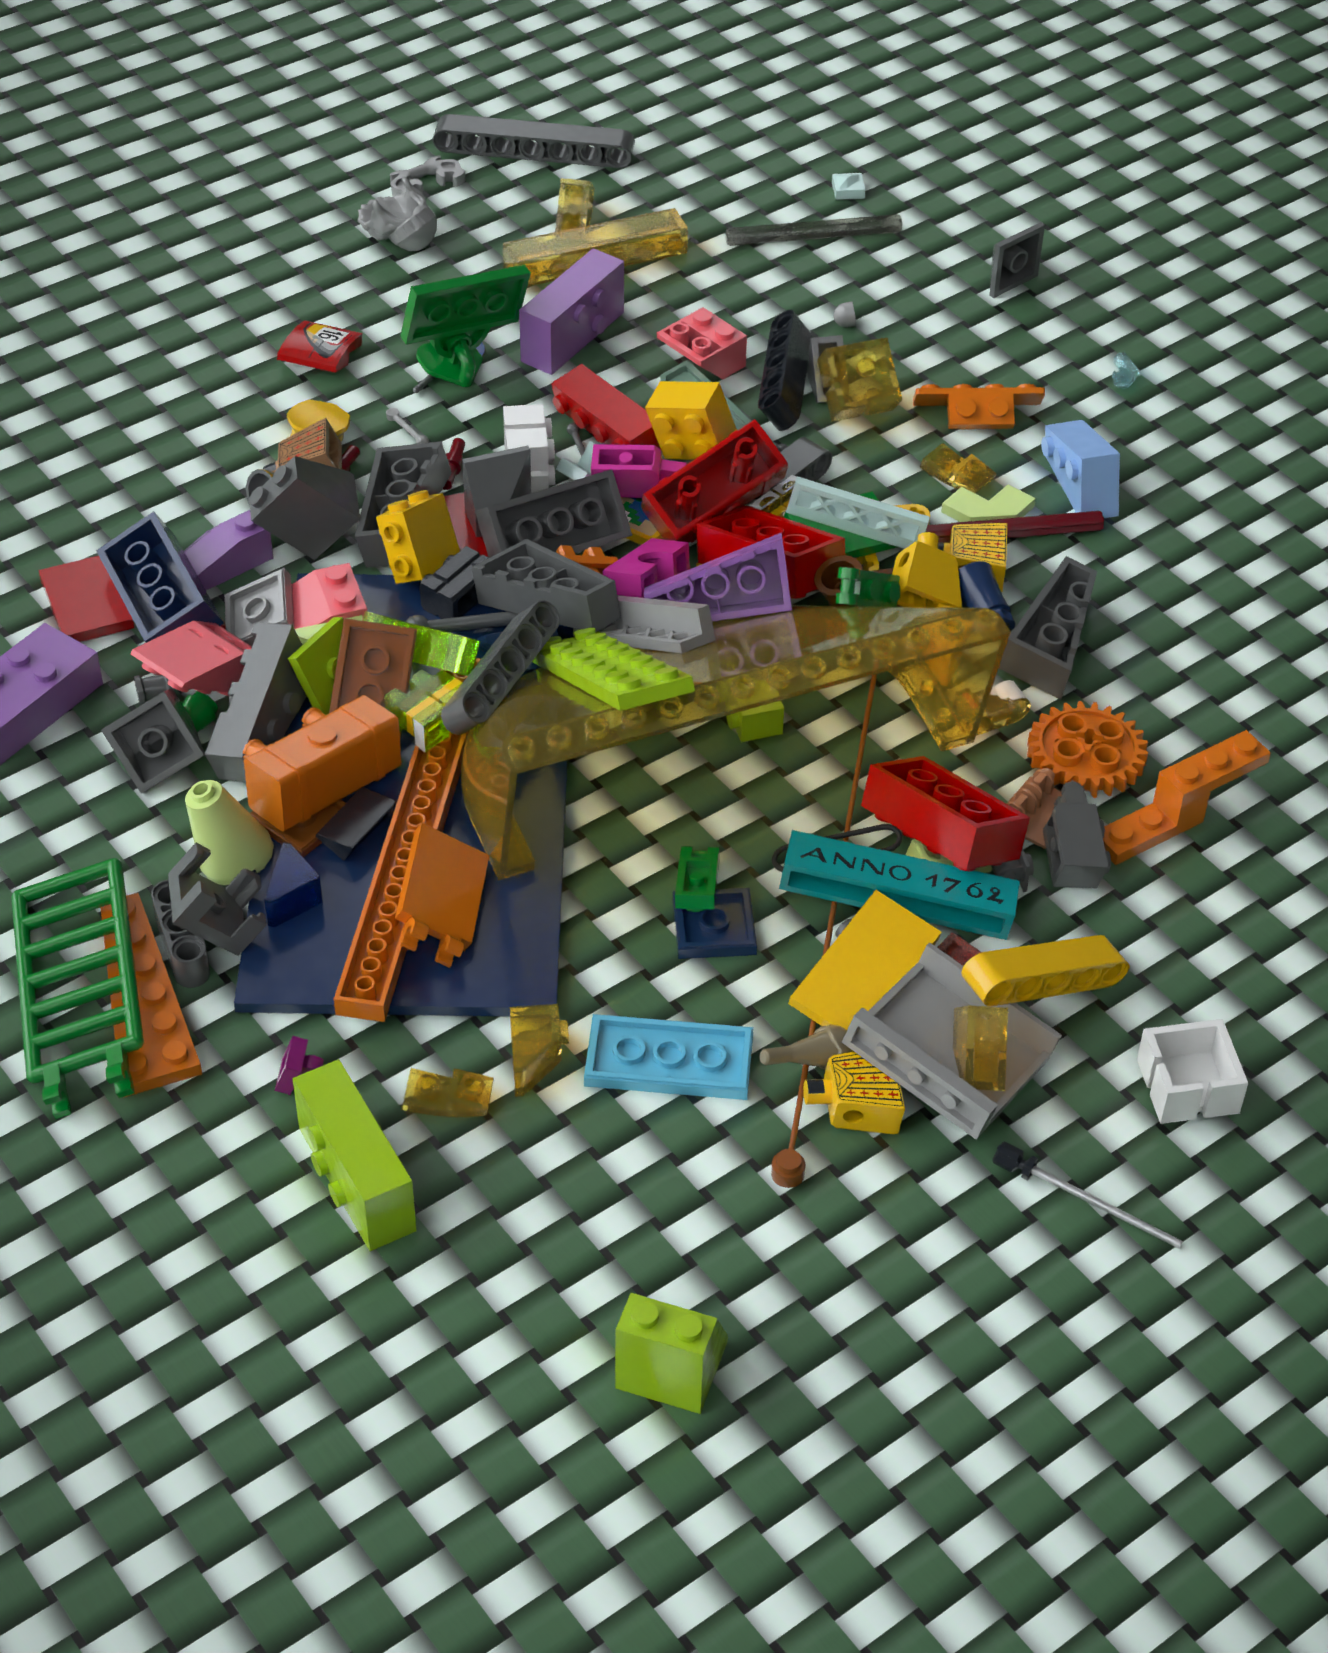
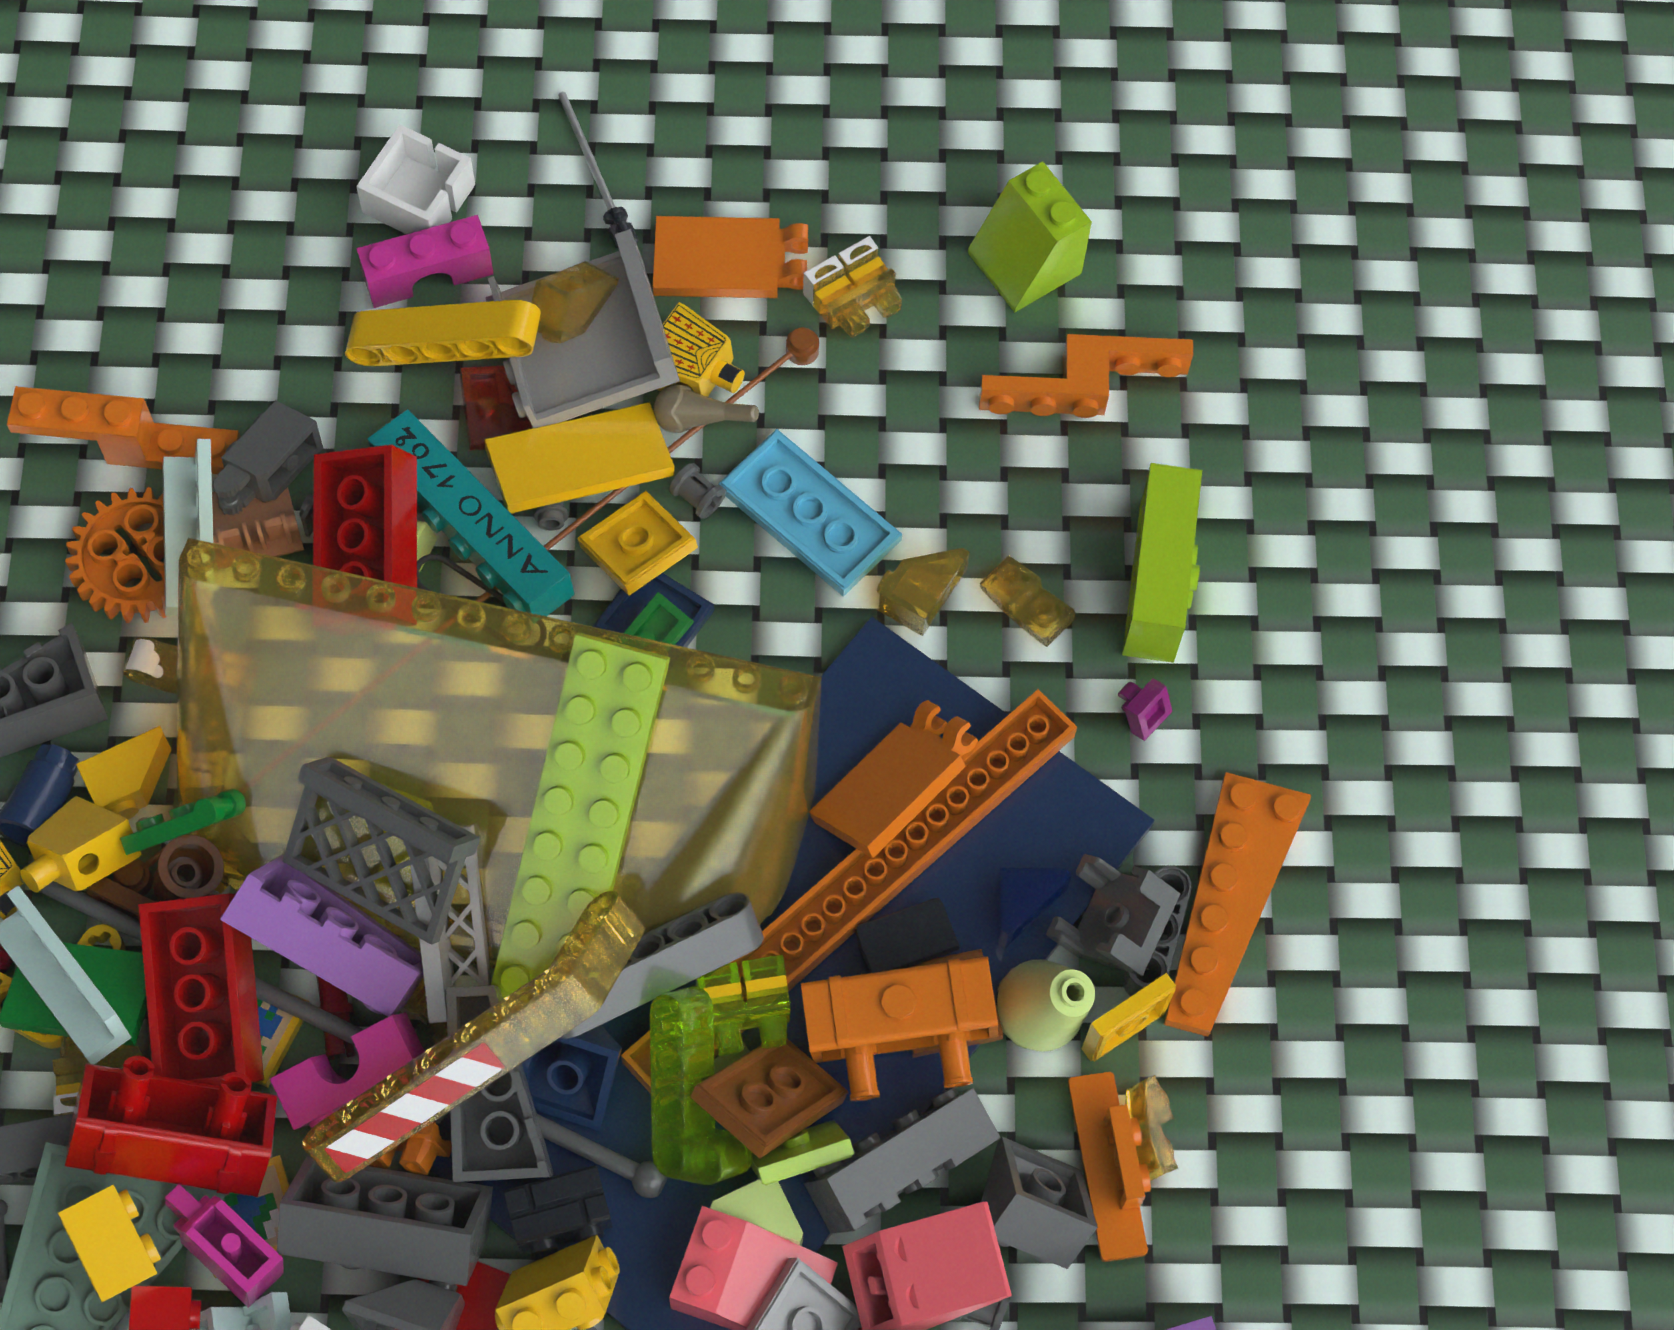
camera: 145 degrees left, 20 degrees up
green bar [11,858,144,1119] -> none
none -> light aqua fence [162,439,215,617]
none -> dark grey fence [282,756,480,945]
none -> clear yellow beam [302,890,644,1183]
none -> dark pink arch [356,215,494,308]
none -> yellow tile [577,491,698,596]
none -> orange tile [653,216,808,298]
none -> dark grey bush [669,463,726,519]
none -> clear yellow hips [803,236,902,338]
none -> orange bracket [979,334,1193,418]
none -> orange bracket [1068,1072,1151,1262]
none -> yellow tile [1082,973,1176,1062]
none -> clear yellow slope [1125,1075,1178,1182]

